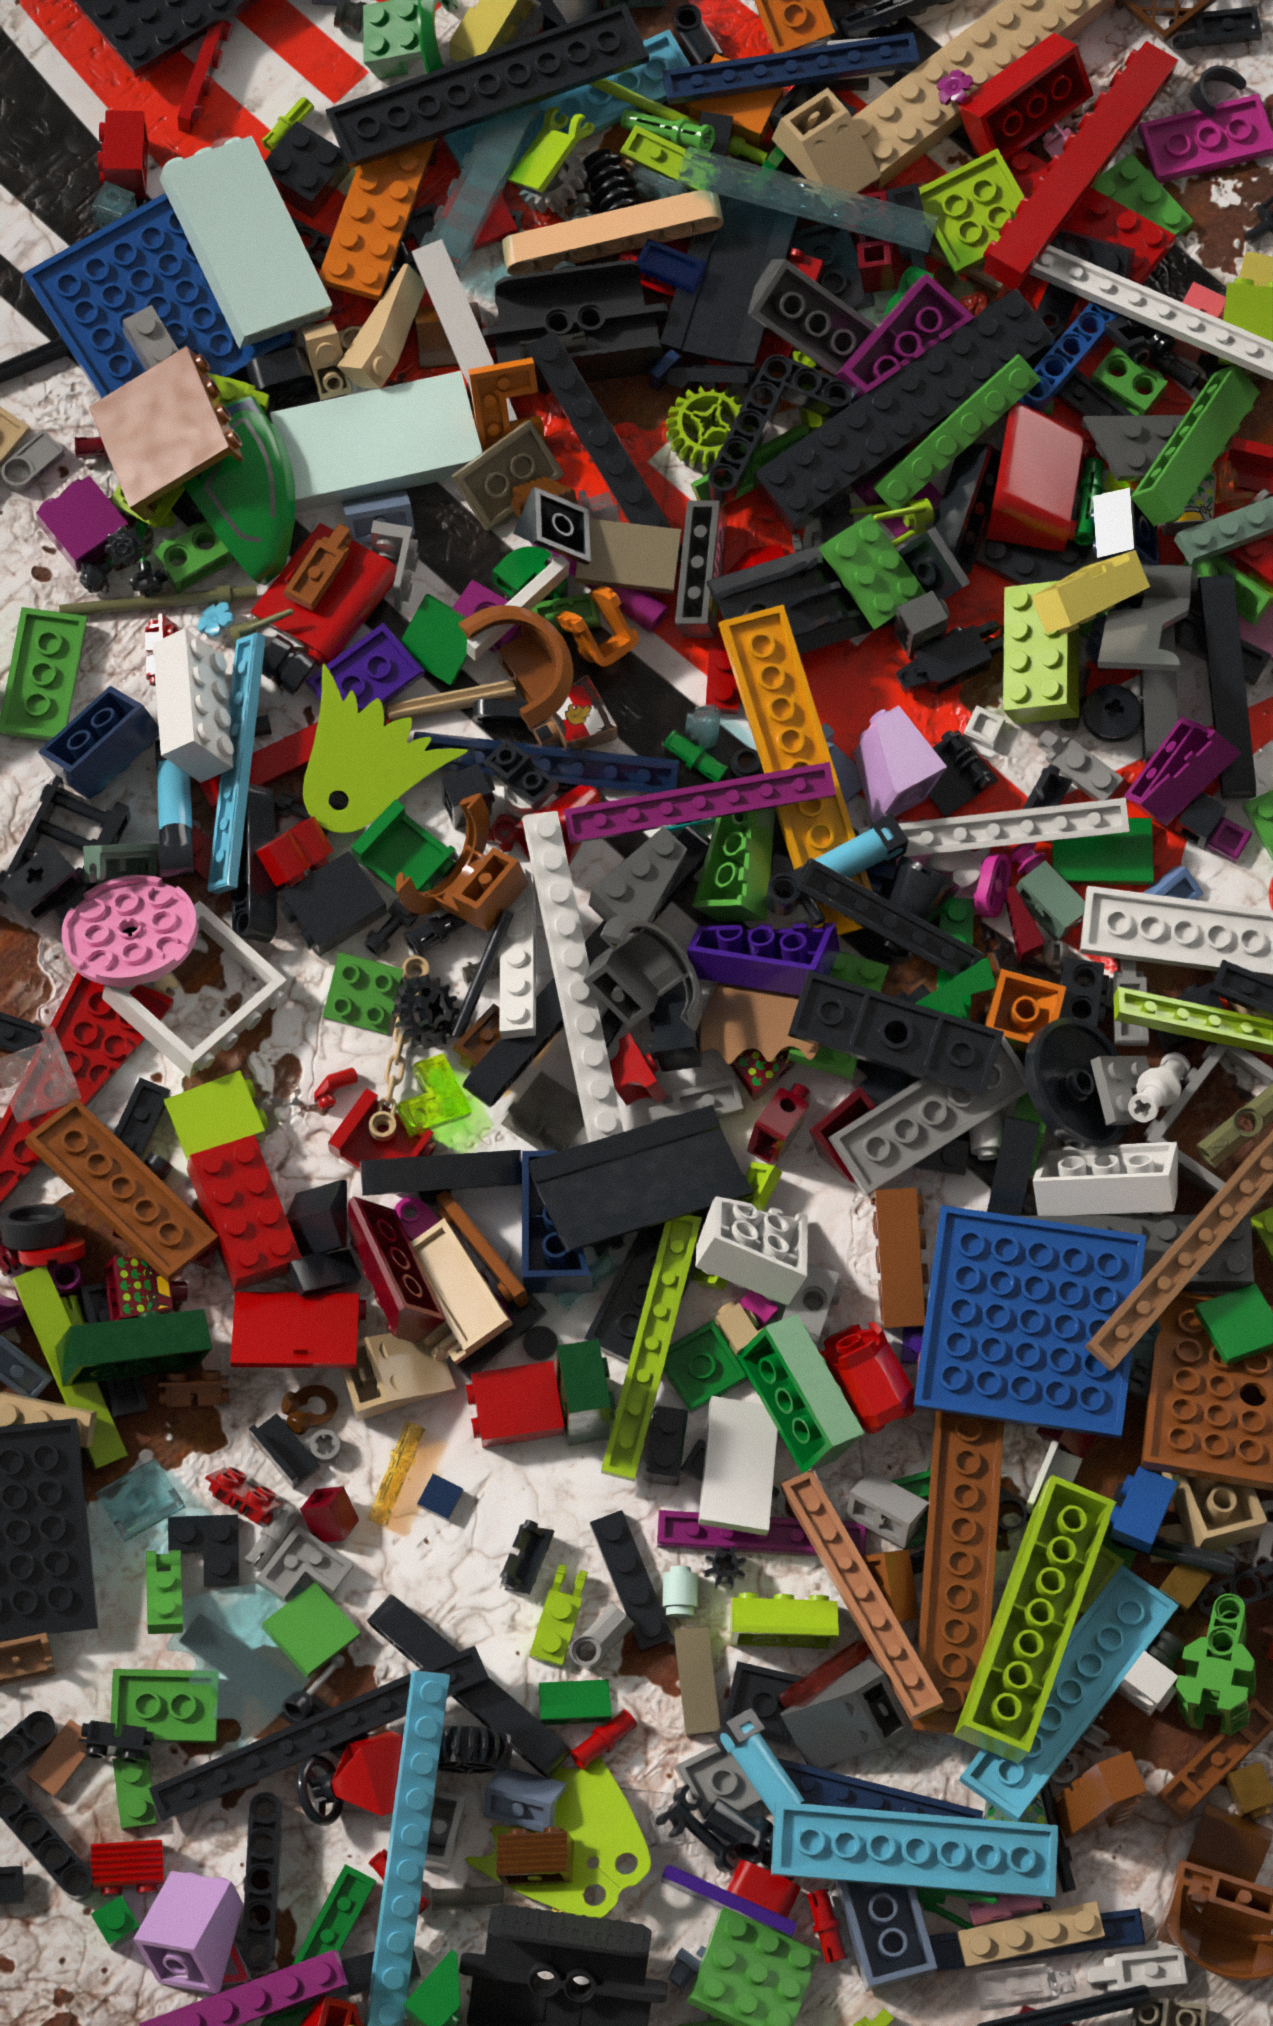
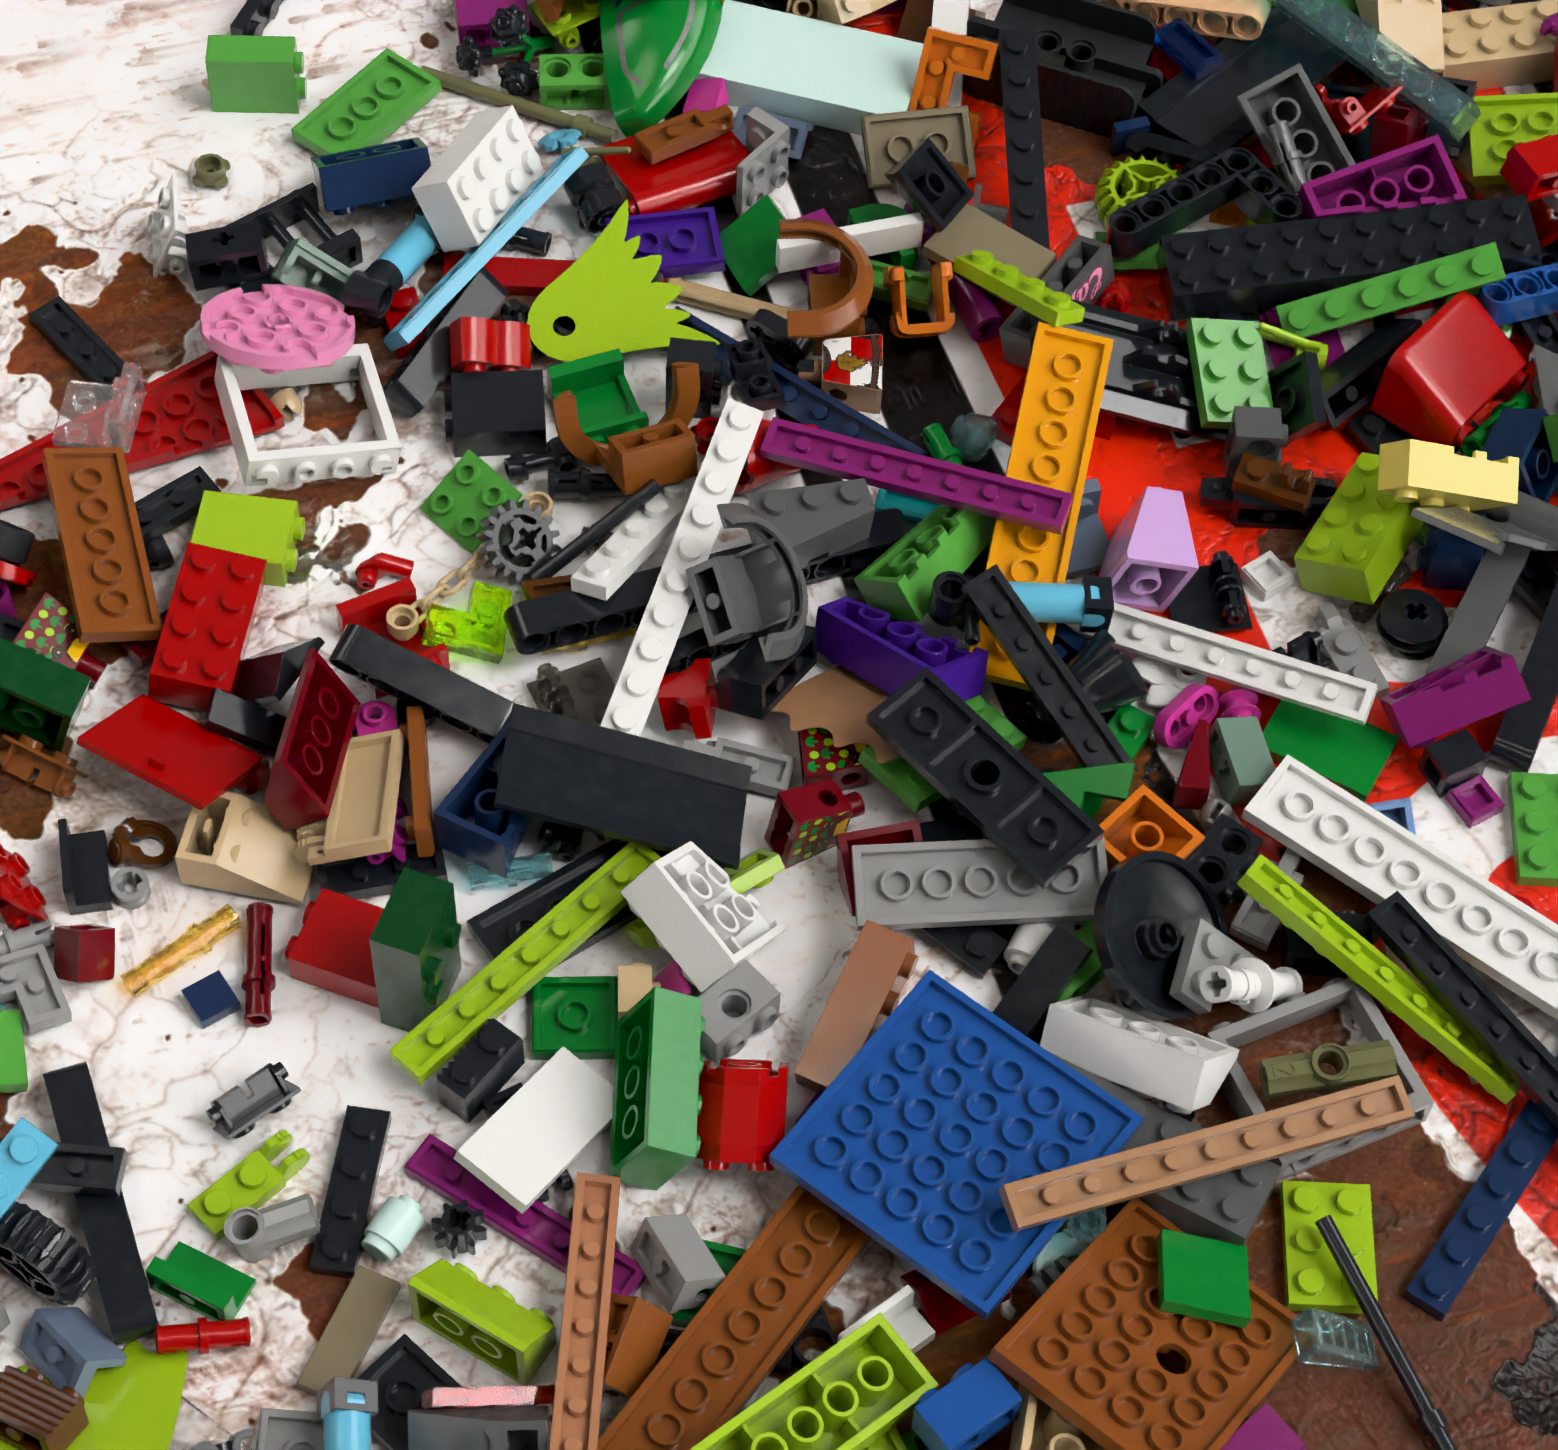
camera: 30 degrees right, 15 degrees down
none -> dark red pin [241,902,276,1027]
none -> dark pink slope [682,78,729,113]
none -> lime plate [953,250,1085,327]
none -> red pin [1101,280,1131,313]
none -> reddish brown plate [1231,452,1317,513]
none -> dark grey pin [1265,120,1308,196]
none -> red hinge [1322,85,1403,136]

